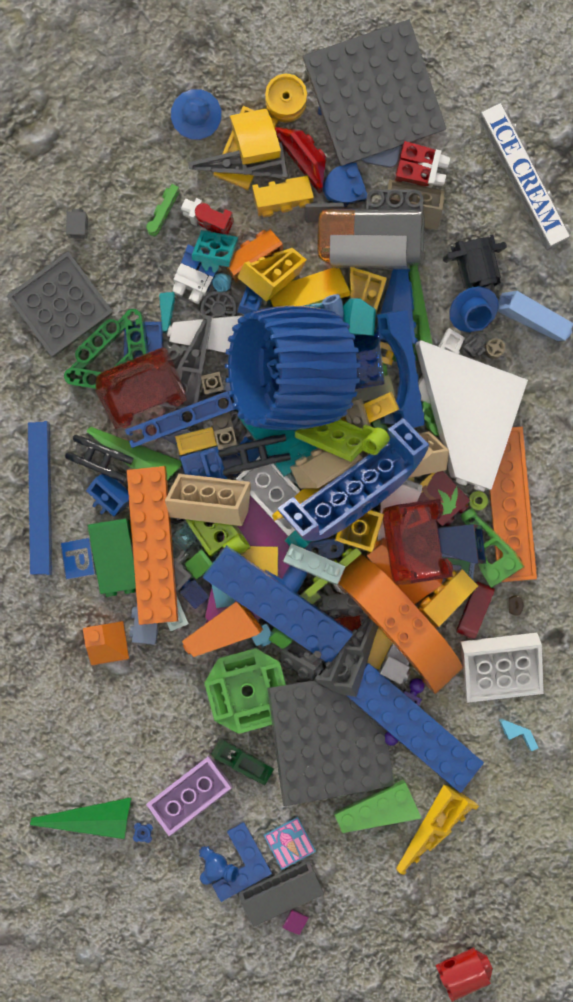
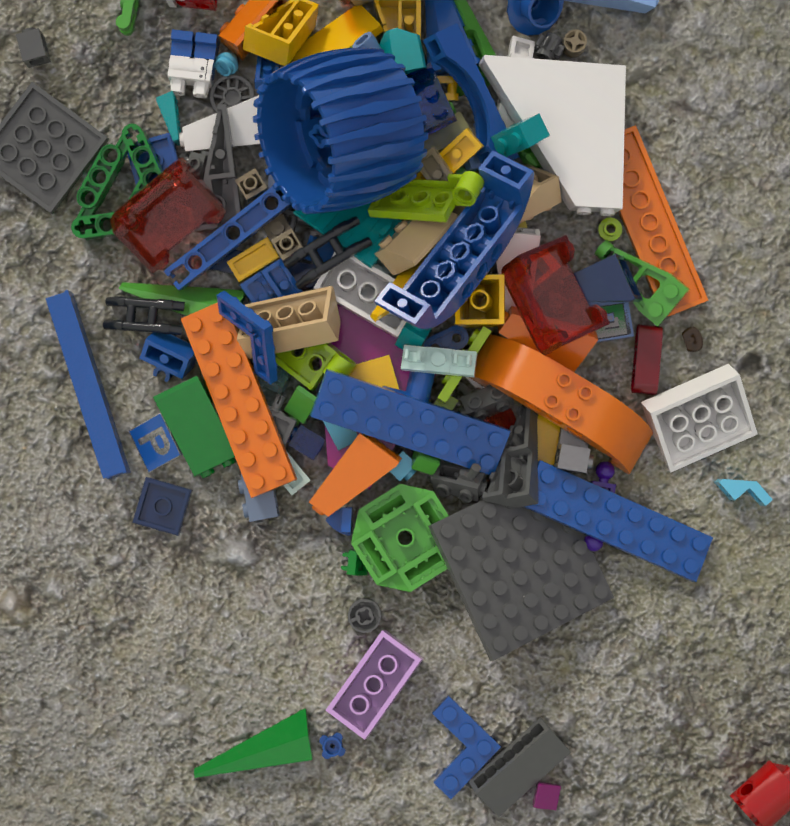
camera: 10 degrees left, 0 degrees up
orange slope [83,621,129,665] -> none
teal piece [192,230,238,273] -> none
blue animal [199,846,239,885] -> none
dark green slope [211,737,274,786] -> none
tile [264,816,316,870] -> none
bright green wedge [334,780,421,833] -> none
yellow wedge [396,785,479,875] -> none
yellow wedge [417,569,478,627] -> none
dark red panel [418,471,470,527] -> none
none -> dark blue tile [132,477,193,536]
none -> blue plate [217,291,278,385]
none -> blue tile [326,507,353,536]
none -> green tile [341,550,368,576]
none -> dark grey wheel [348,598,382,633]
none -> teal brick [491,113,550,157]

